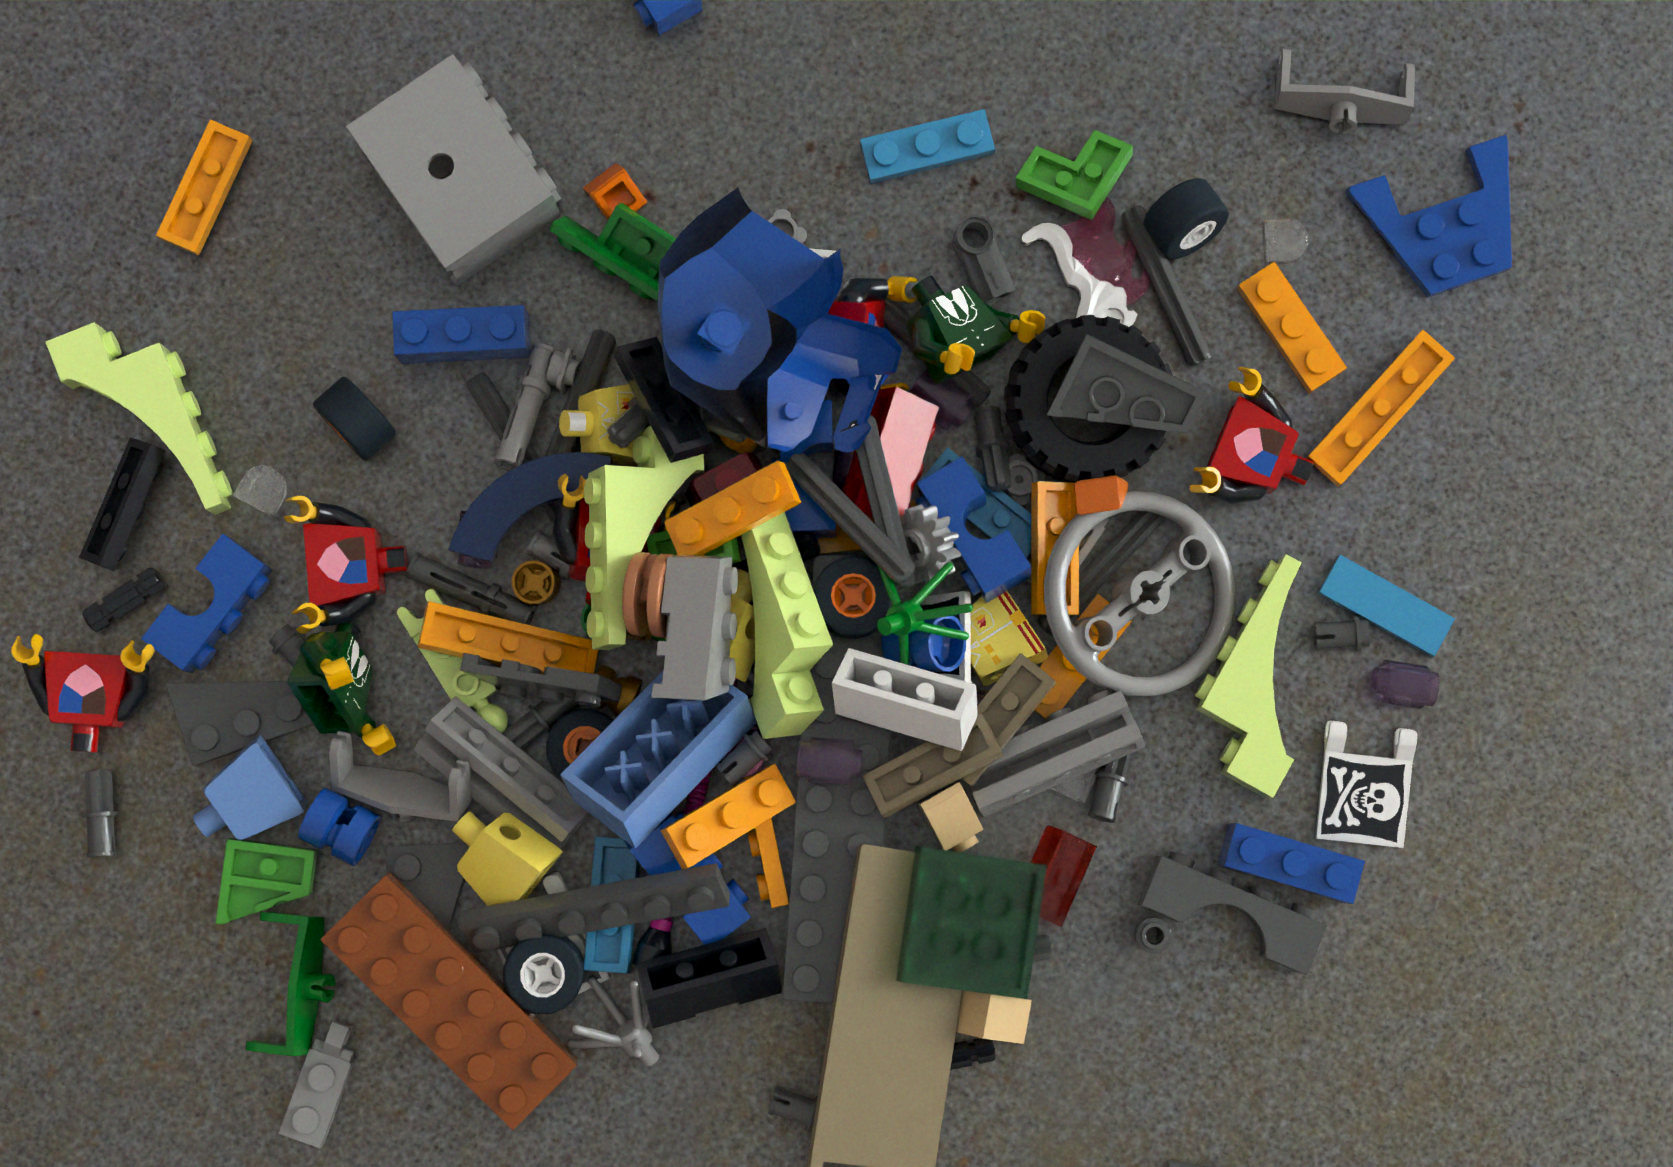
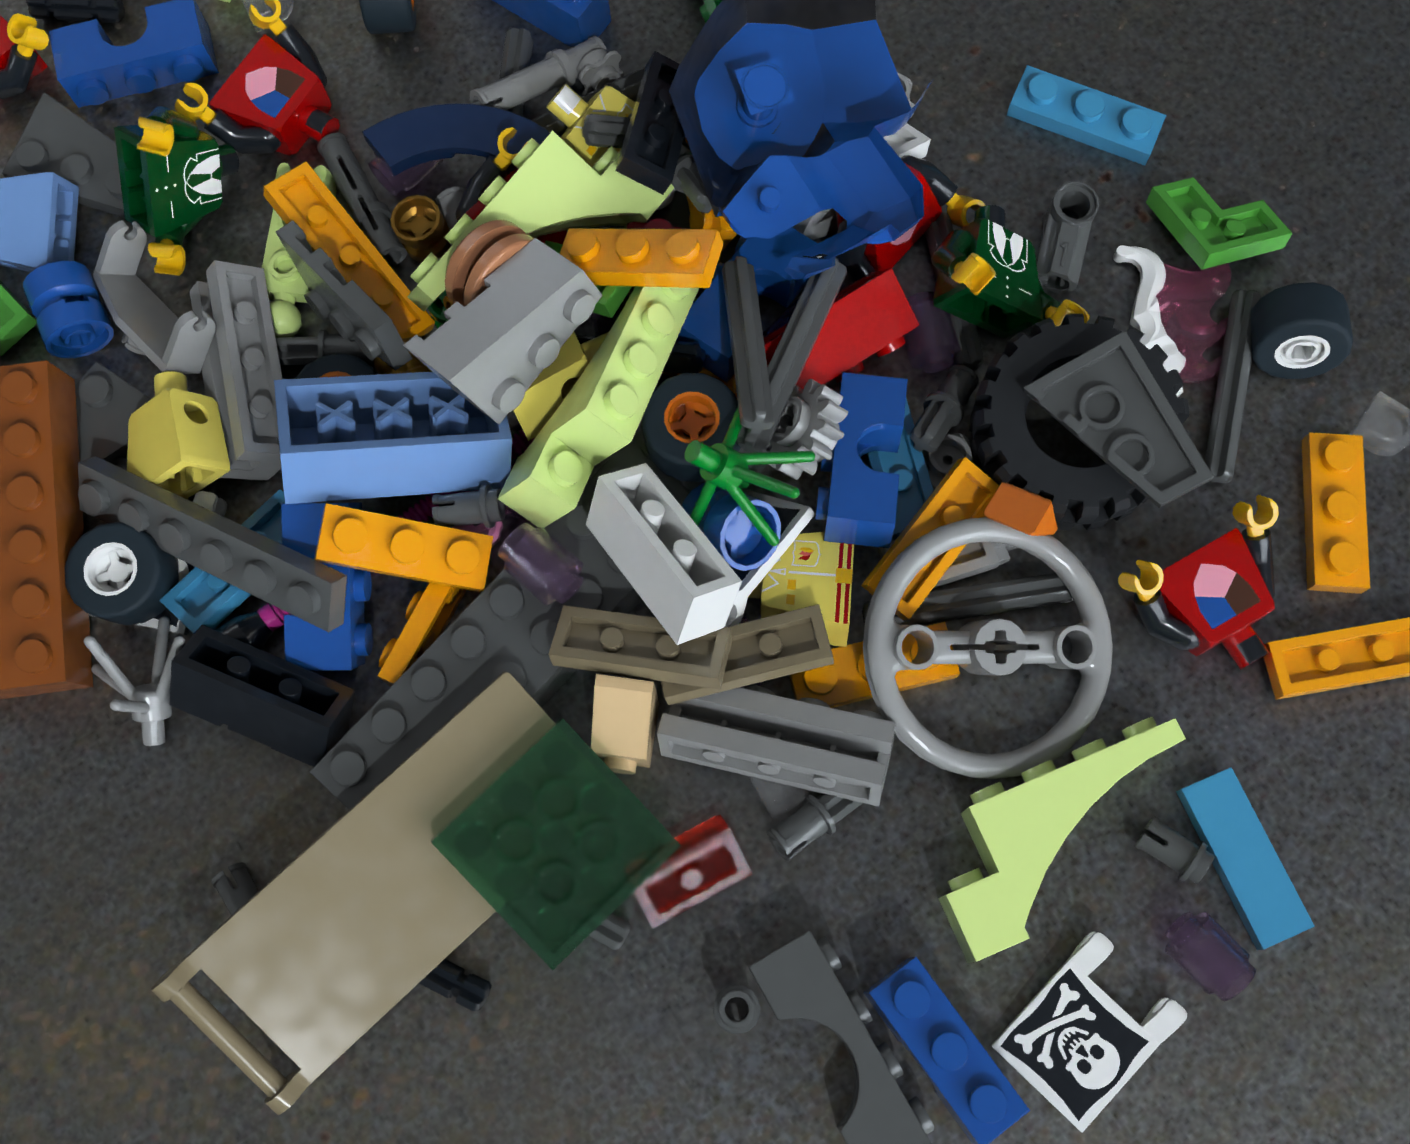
camera: 45 degrees right, 10 degrees down
tan slope [956,987,1032,1044] -> none

